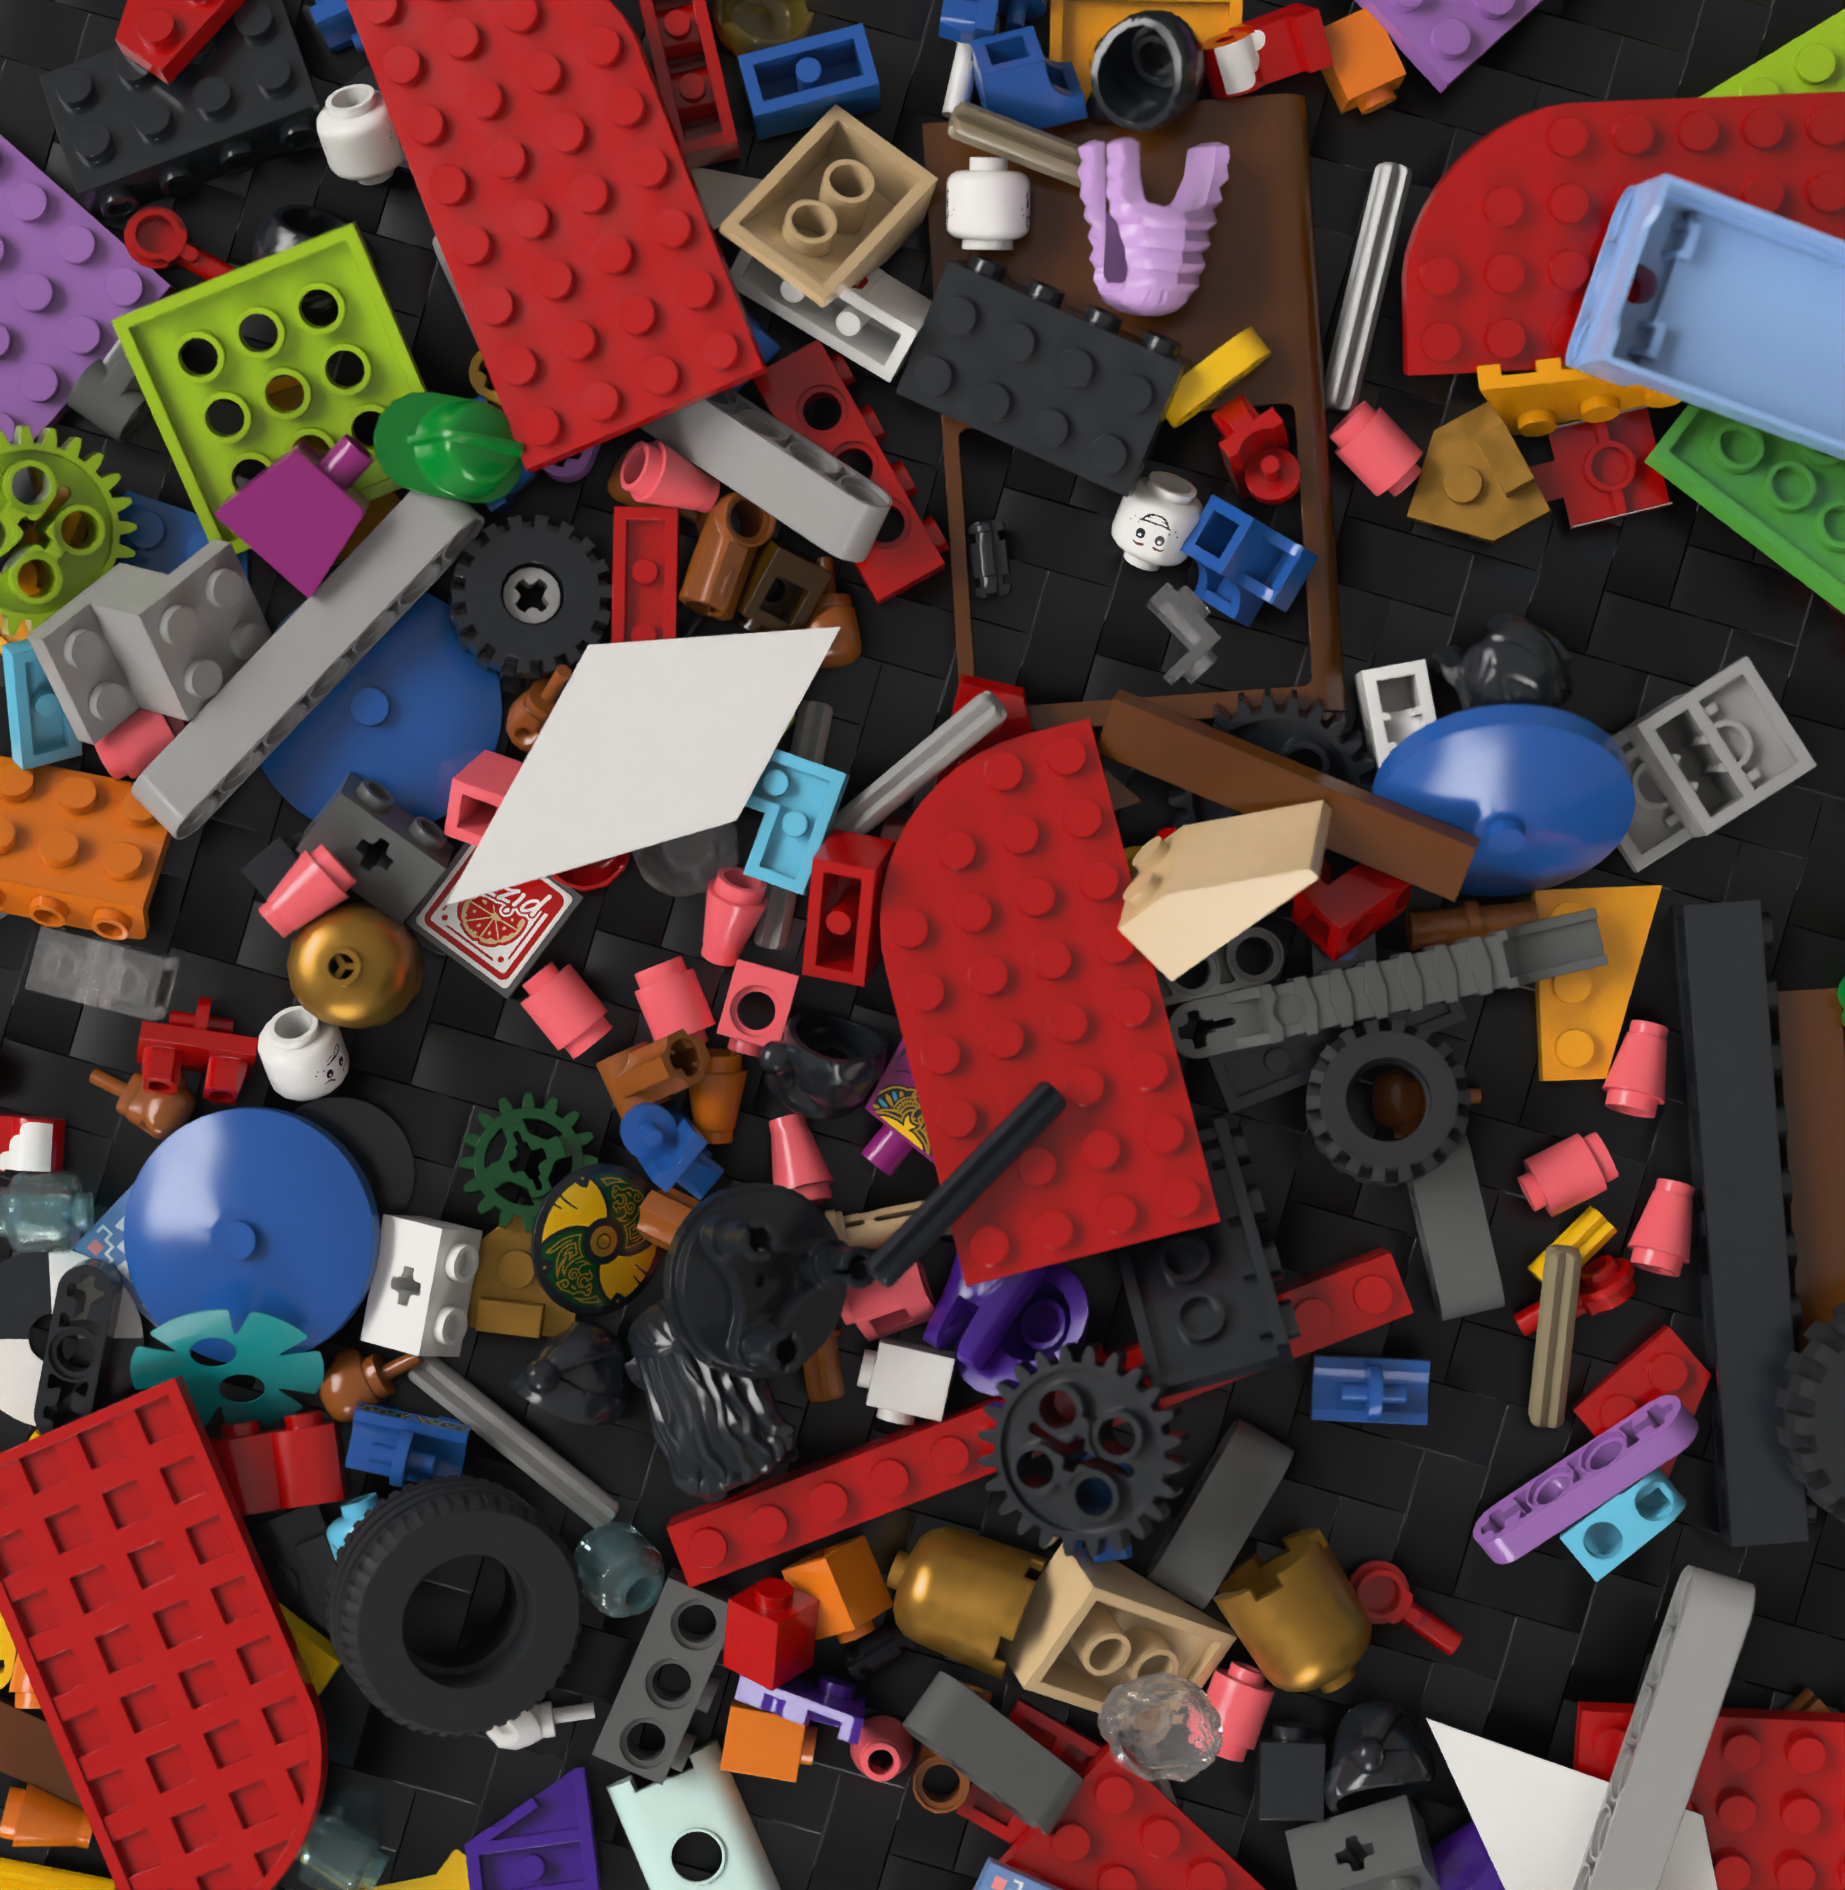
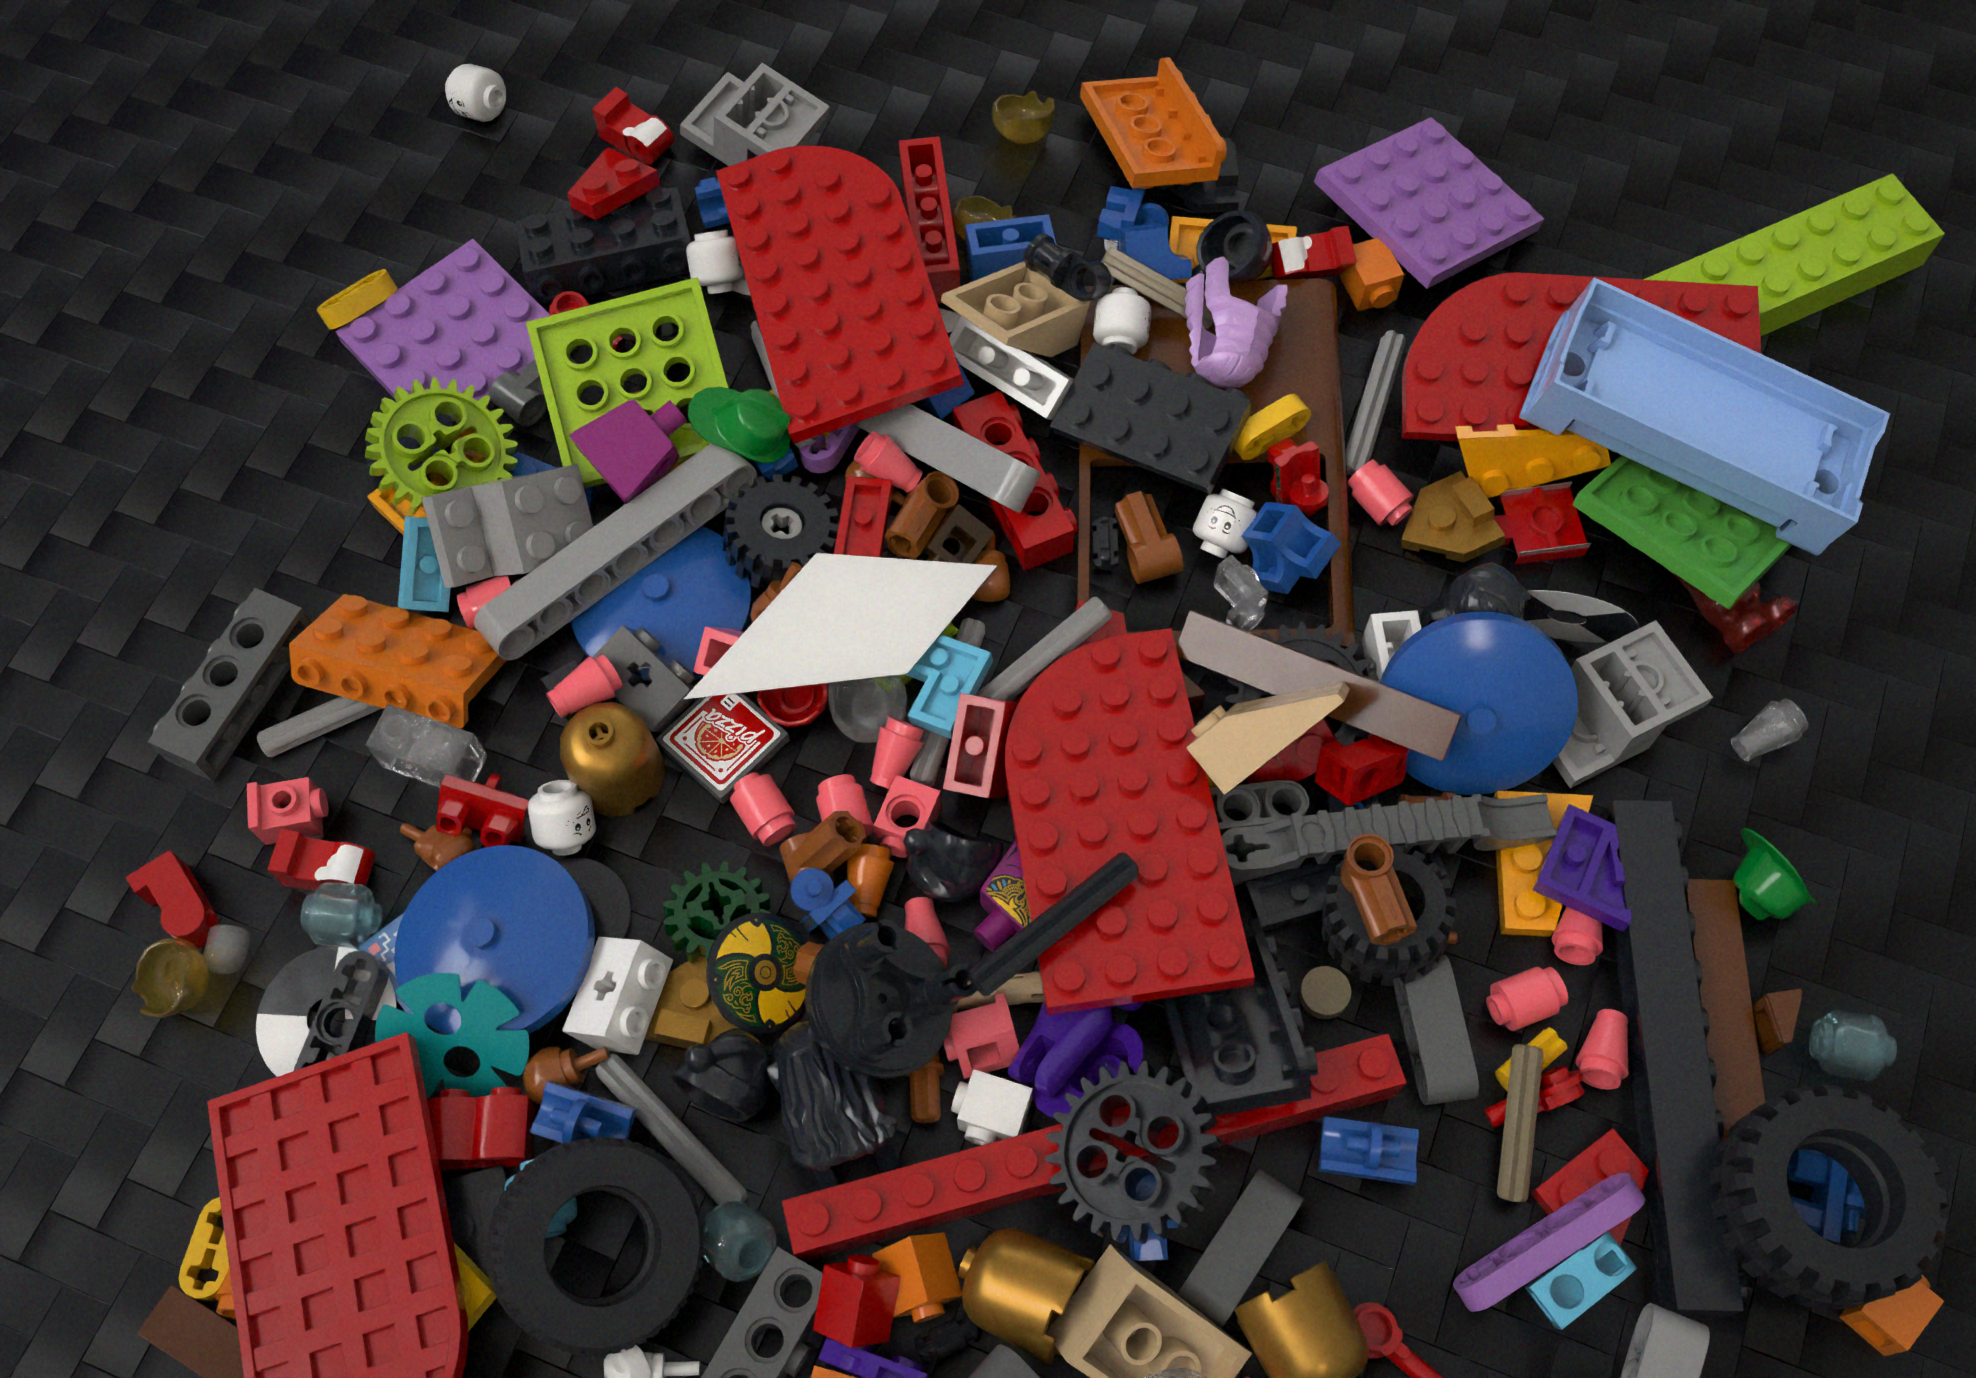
camera: 10 degrees right, 25 degrees down
none -> black connector [1023,234,1111,301]
none -> dark orange piece [1115,491,1183,584]
none -> dark tan tile [1299,966,1351,1019]
none -> dark orange piece [1340,834,1417,946]
none -> sticker [1523,590,1638,643]
none -> dark purple wing [1532,804,1632,932]

